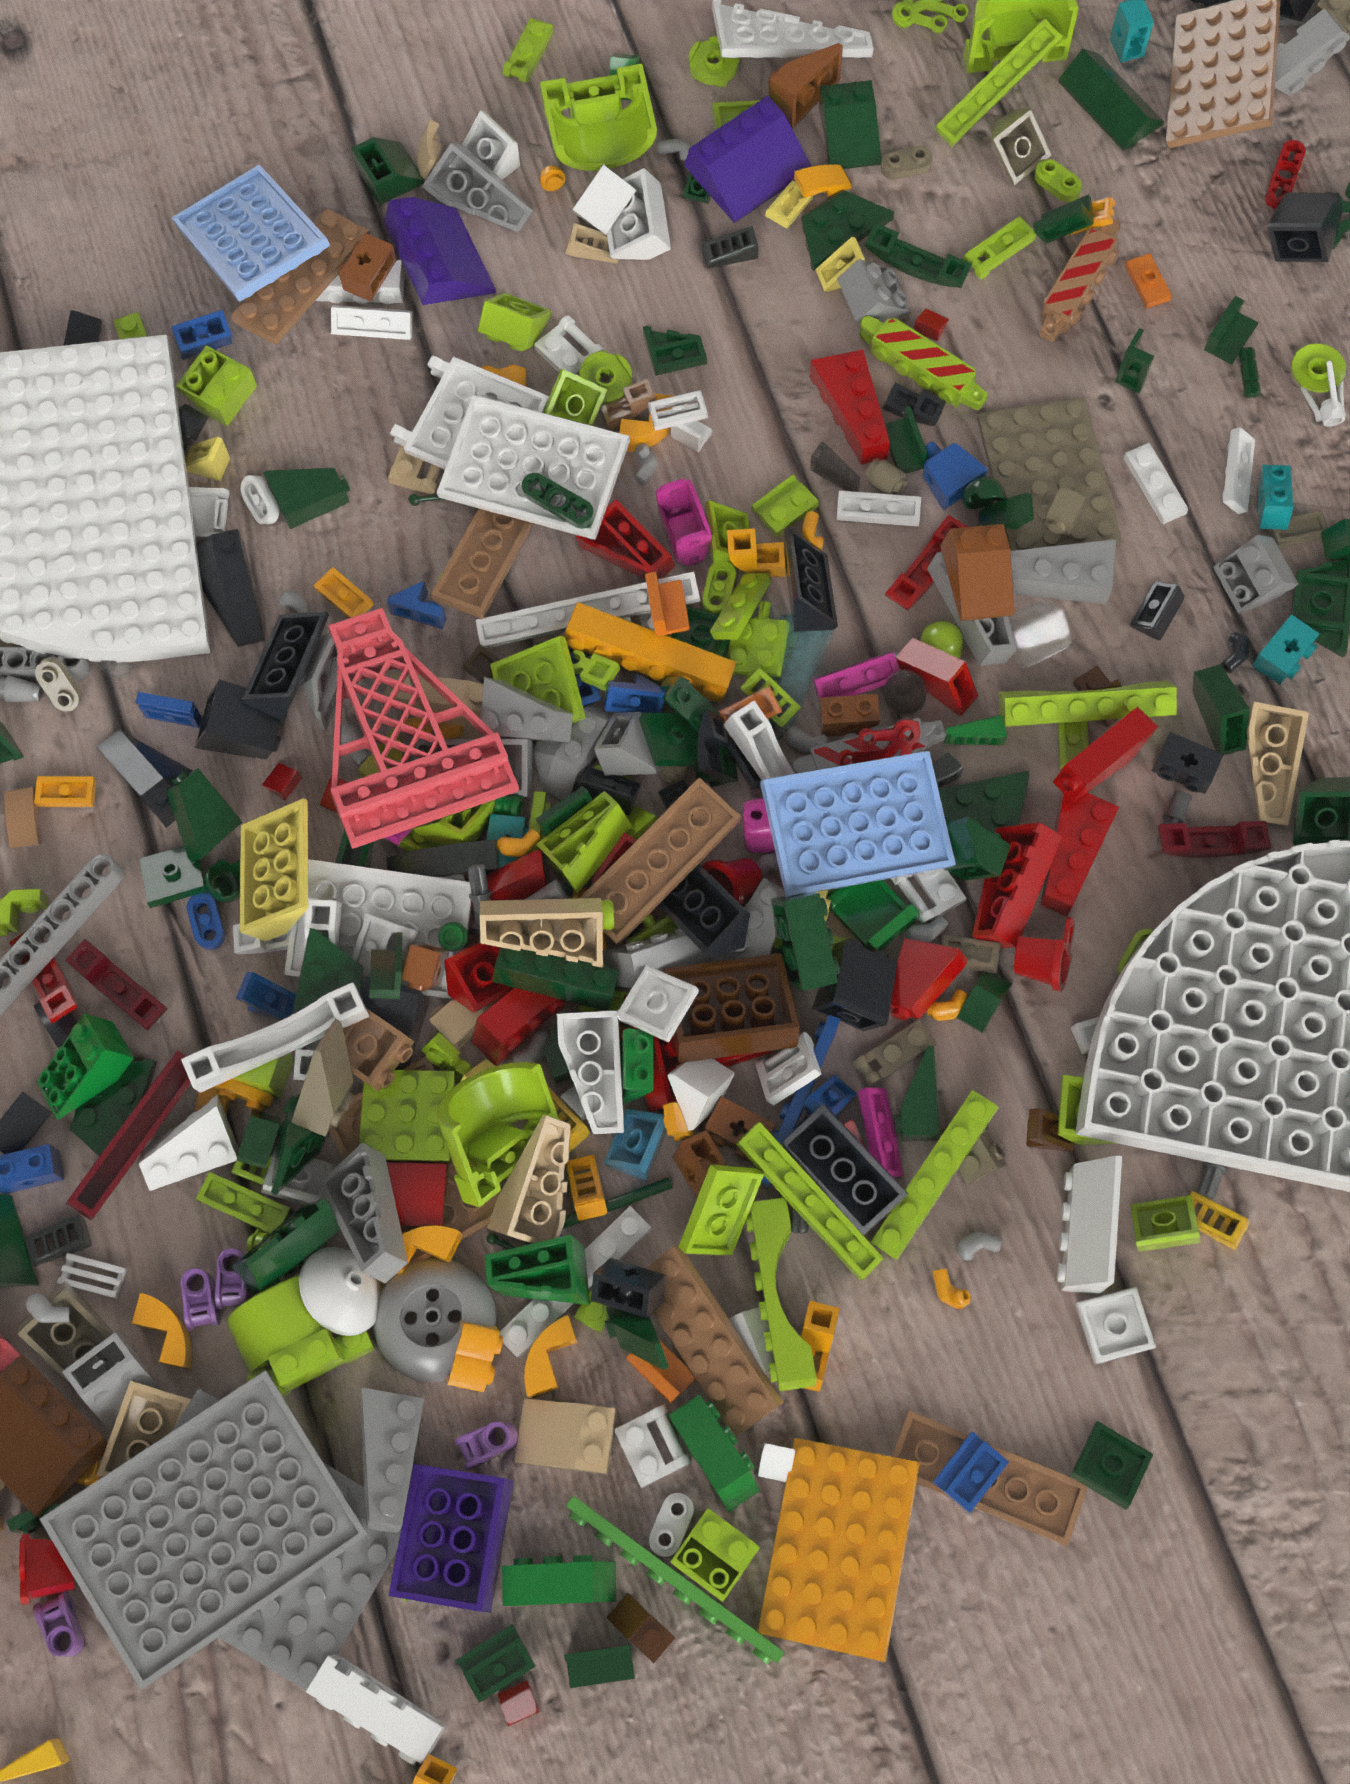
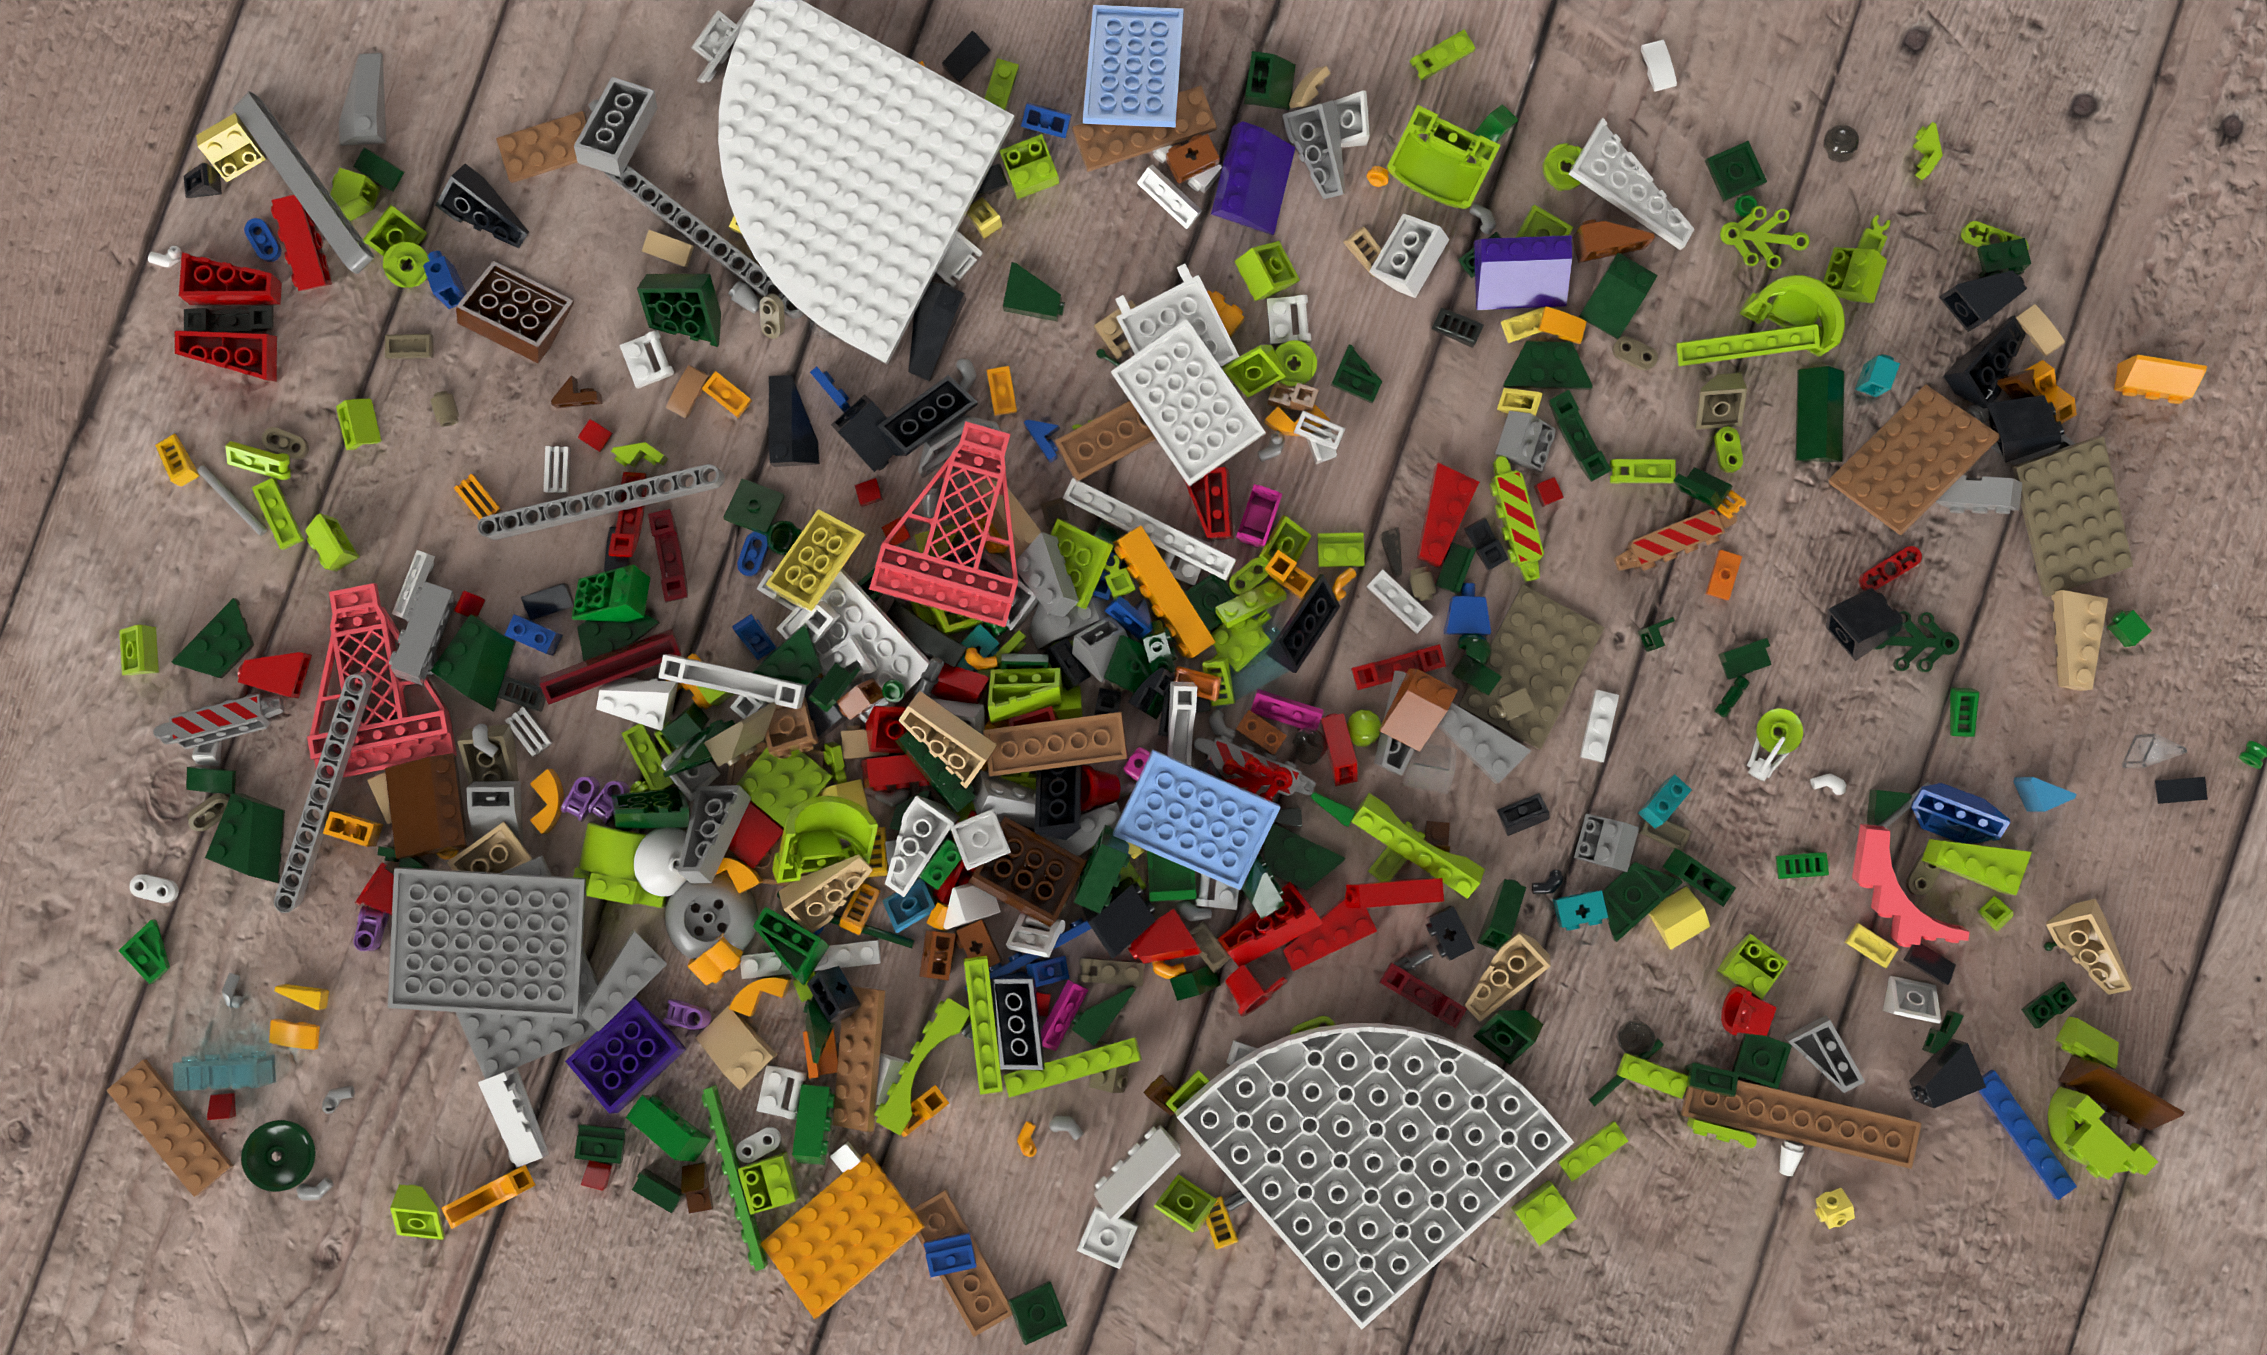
camera: 40 degrees right, 15 degrees up
dark green slope [166,768,242,863] -> none
white plate [240,475,280,524] -> none
dark green beam [522,473,595,529] -> none
white slope [571,165,637,235] -> none
lime tile [601,900,614,930] -> none
orange panel [645,572,690,636] -> none
lime plate [678,1165,764,1255] -> none
white plate [1222,427,1255,514] -> none

